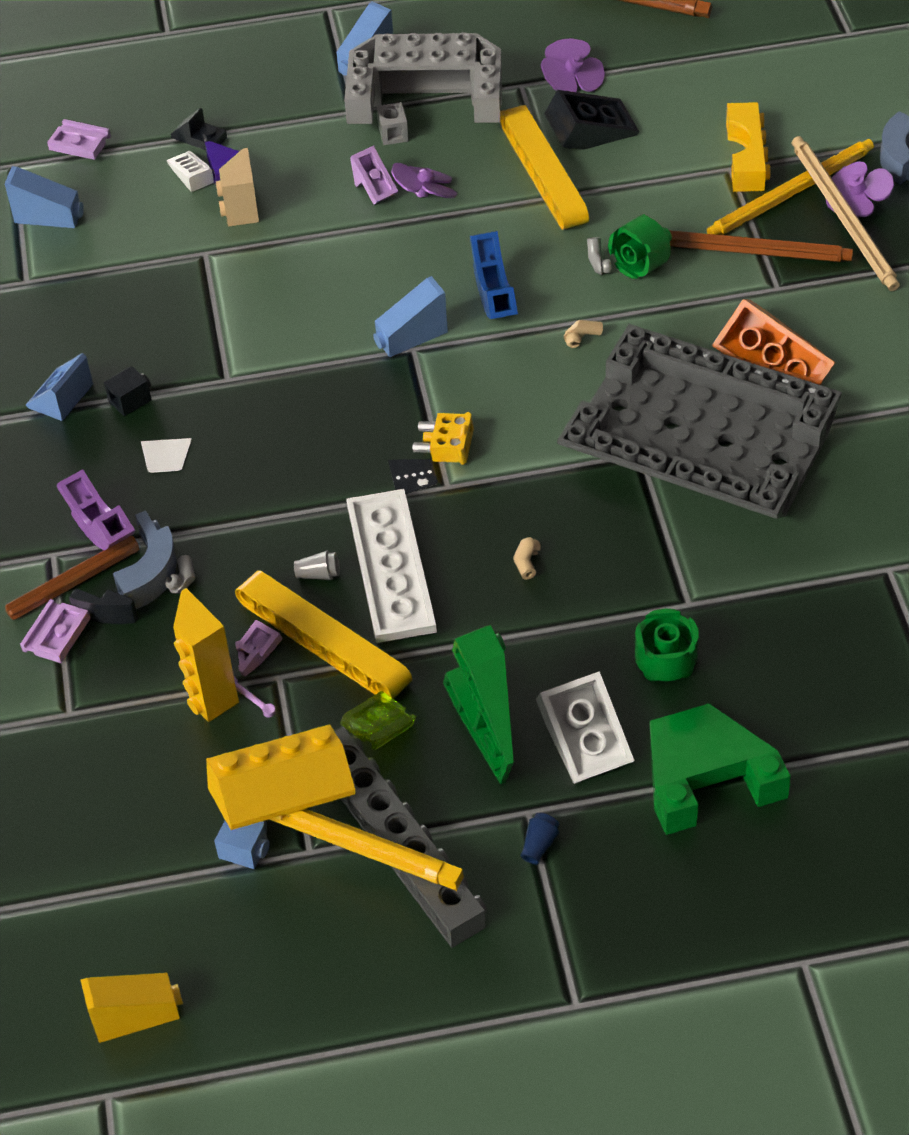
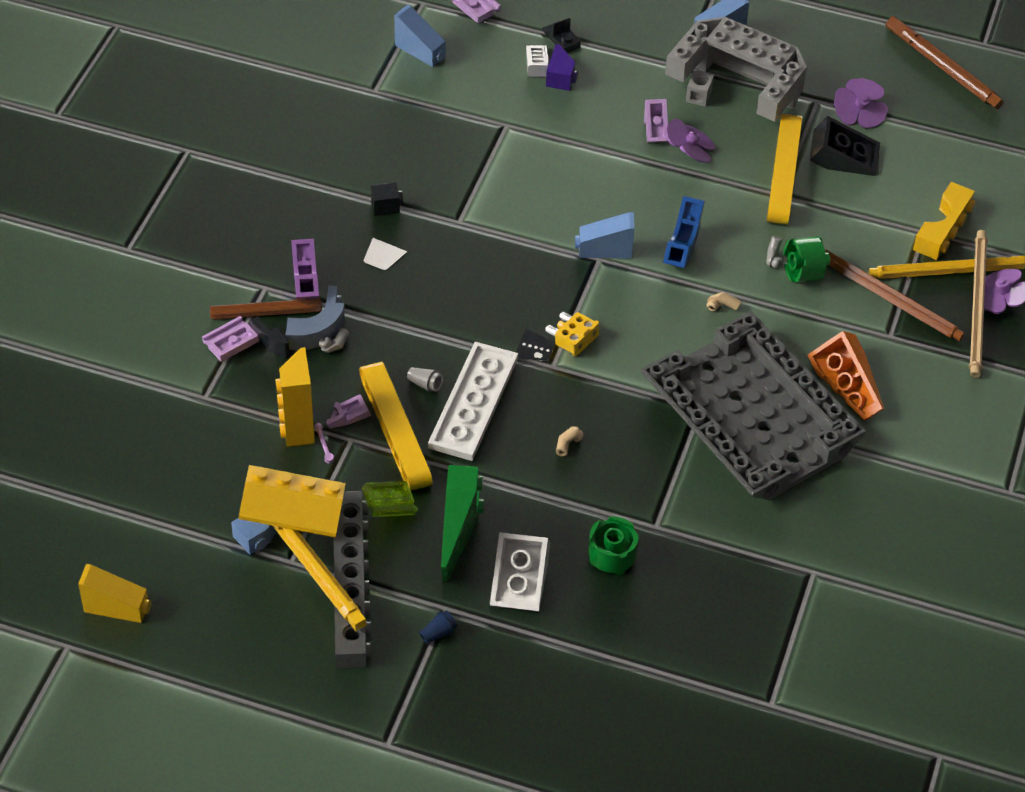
camera: 25 degrees right, 0 degrees up
medium blue slope [26,353,93,421] -> none
tan slope [215,148,259,227] -> none
green wedge [649,704,791,835] -> none

